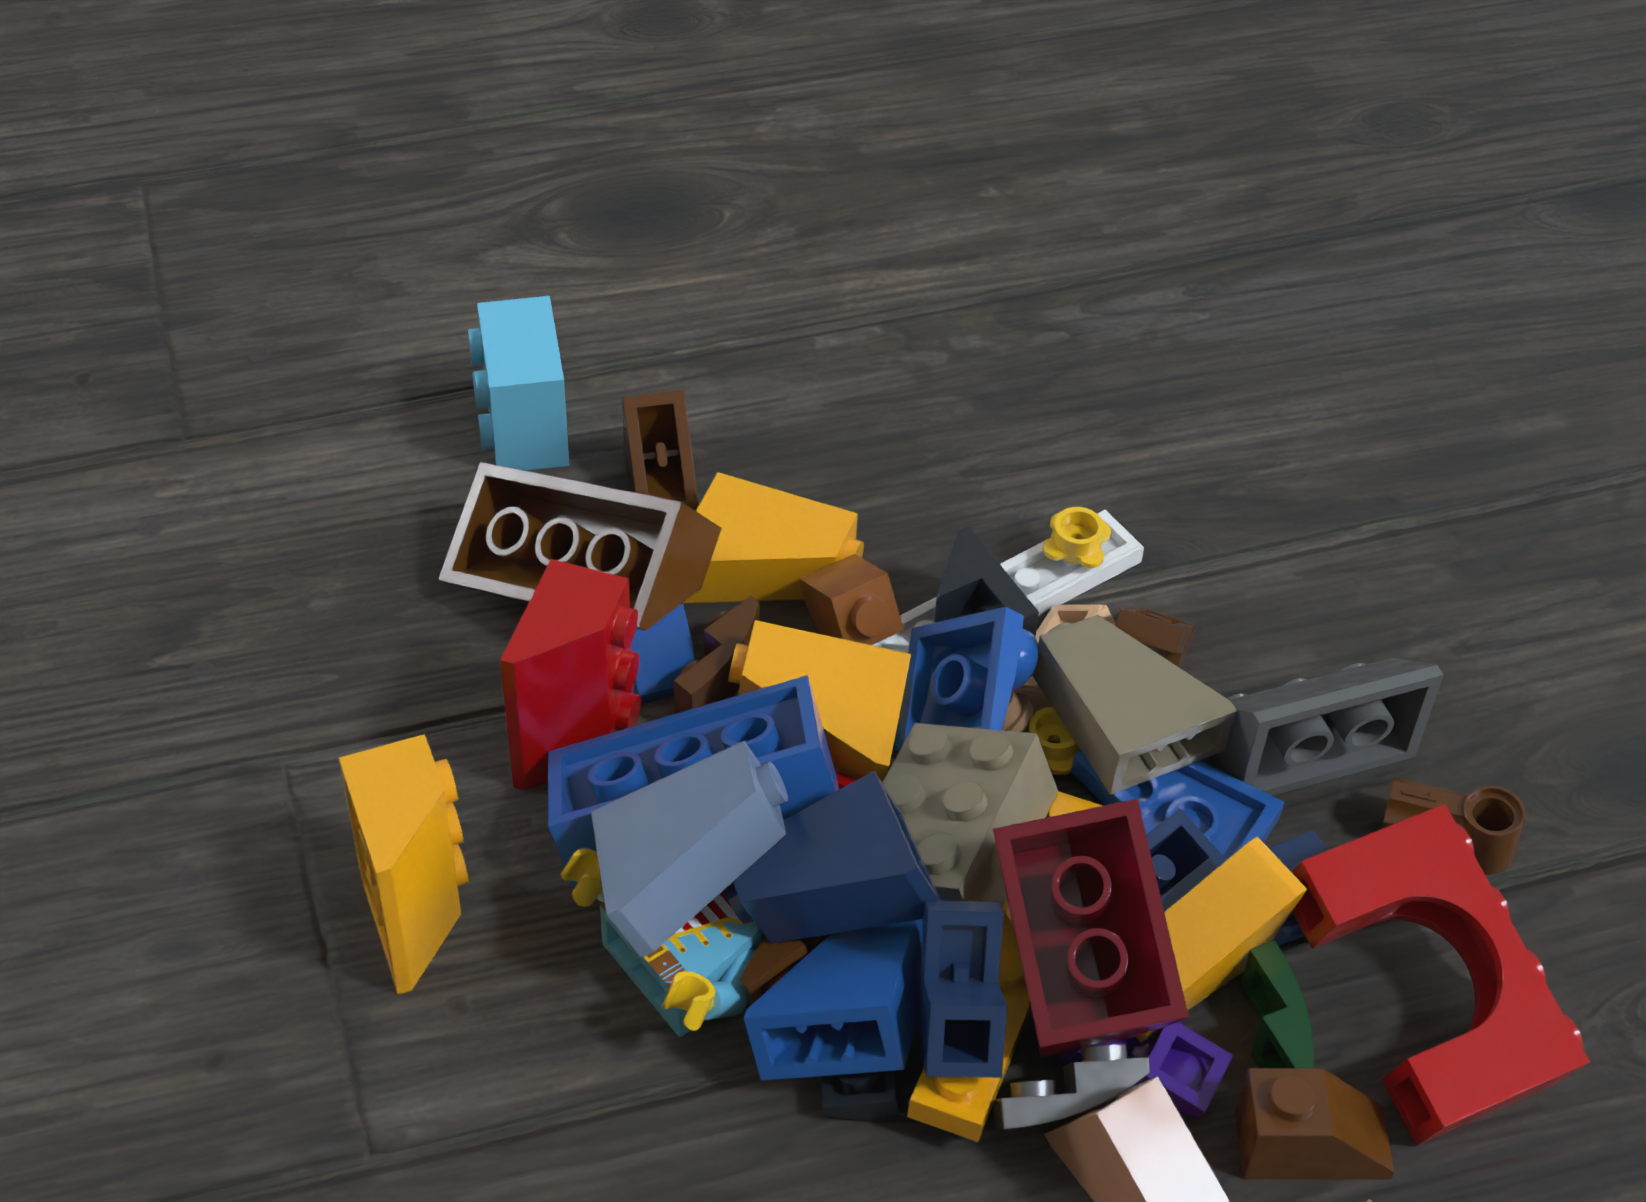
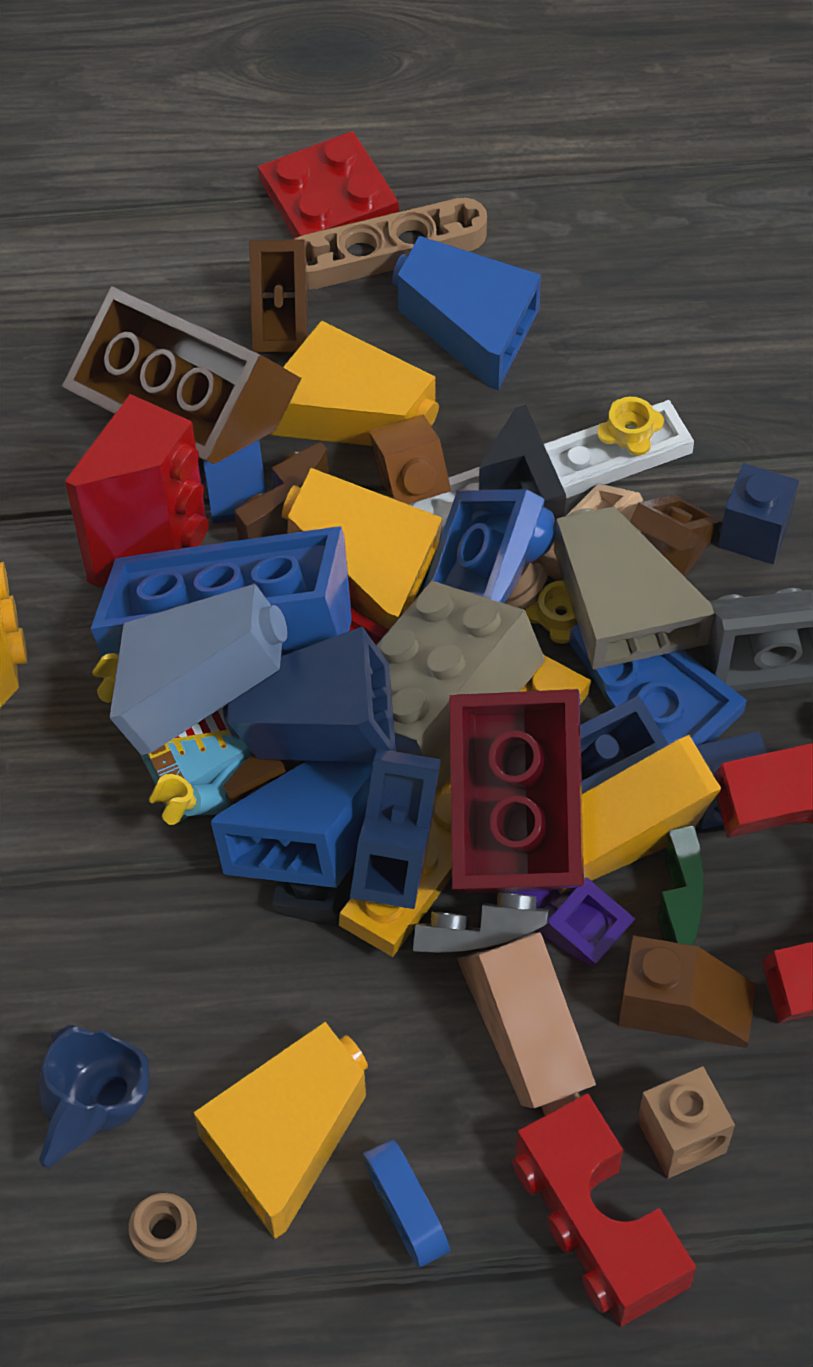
camera: 15 degrees right, 10 degrees up
medium azure brick [468,296,569,471] -> none
none -> red plate [258,131,399,238]
none -> medium nougat beam [295,198,487,290]
none -> blue slope [392,236,541,390]
none -> dark blue brick [718,463,799,565]

